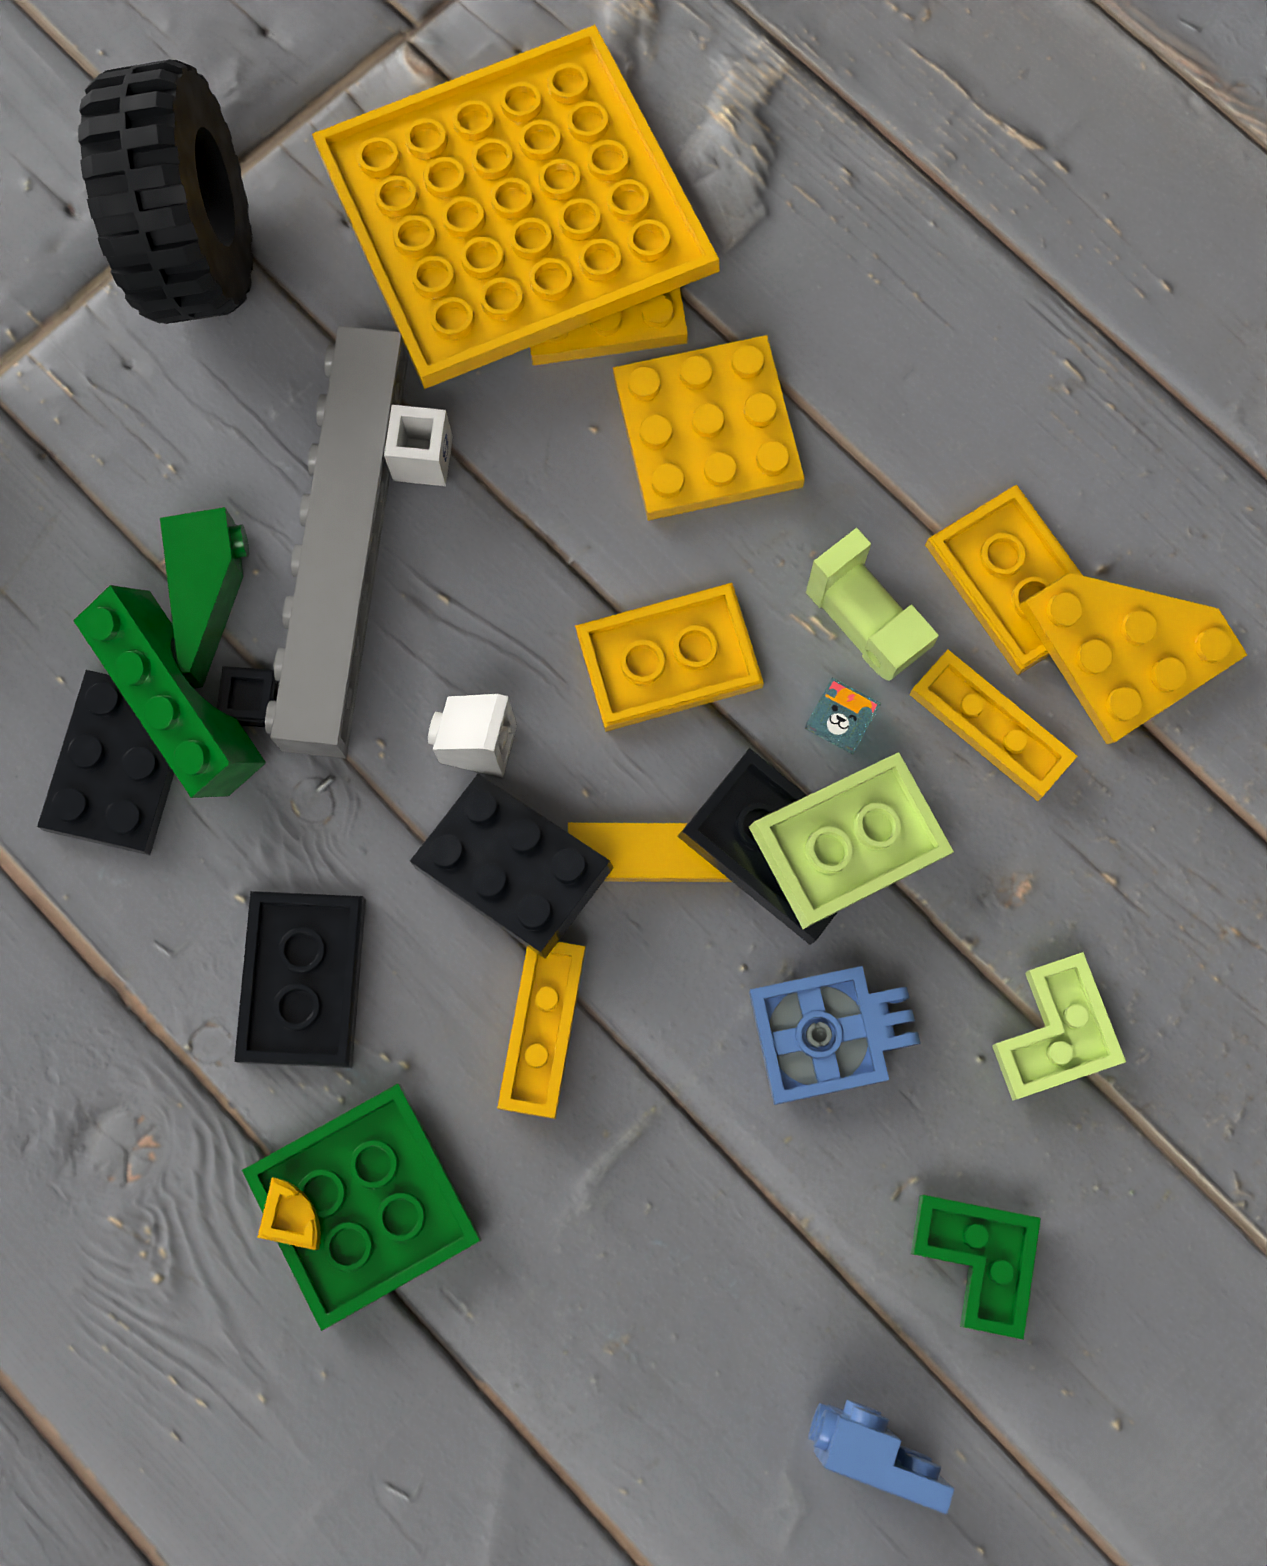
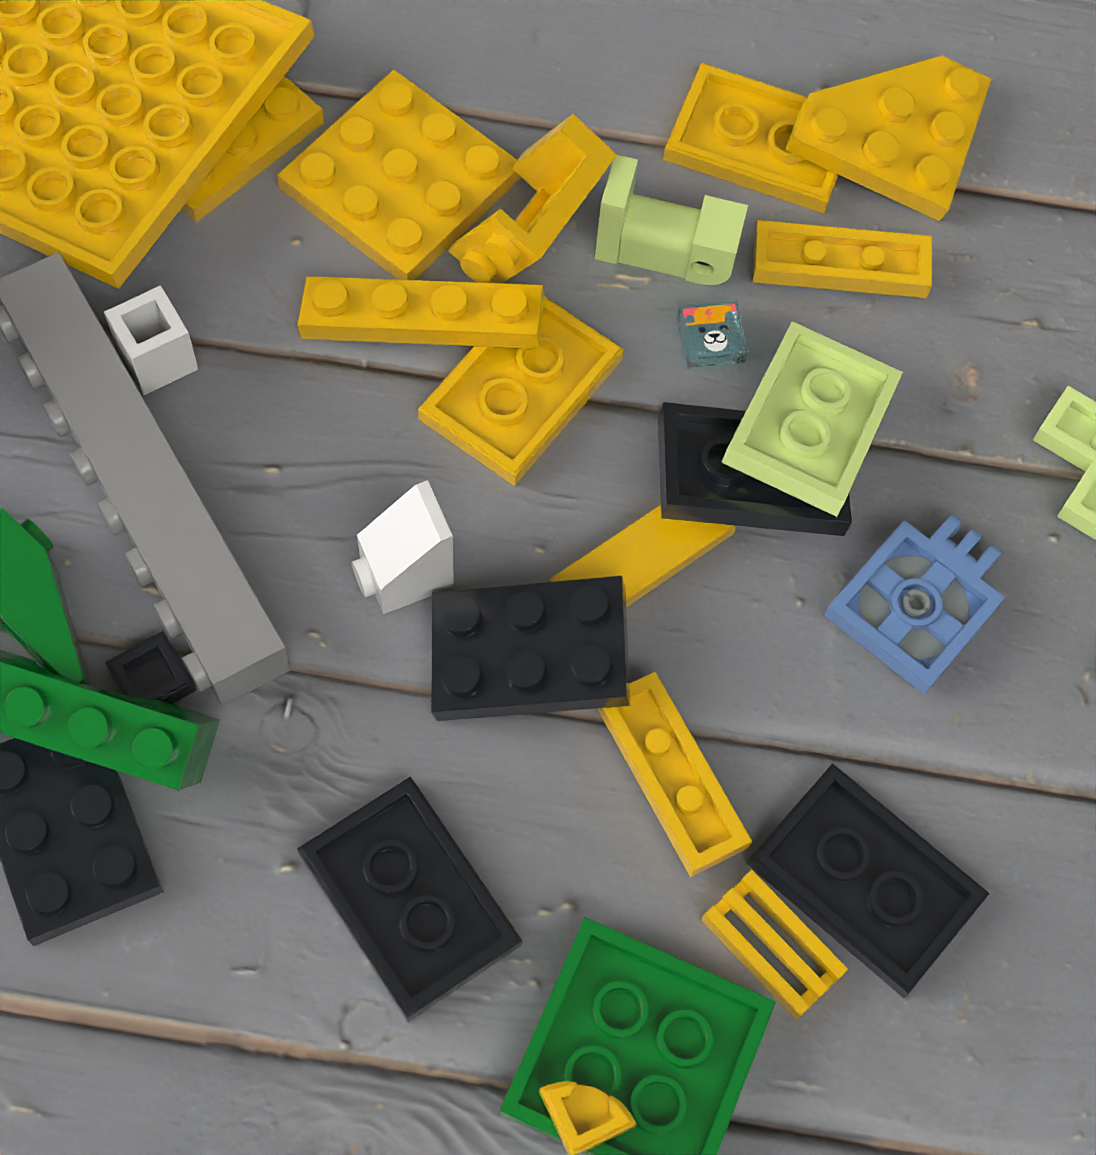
camera: 45 degrees left, 10 degrees down
none -> yellow plate [297,276,545,349]
none -> yellow window [448,114,617,283]
none -> yellow tile [701,870,848,1021]
none -> black tile [747,763,990,998]

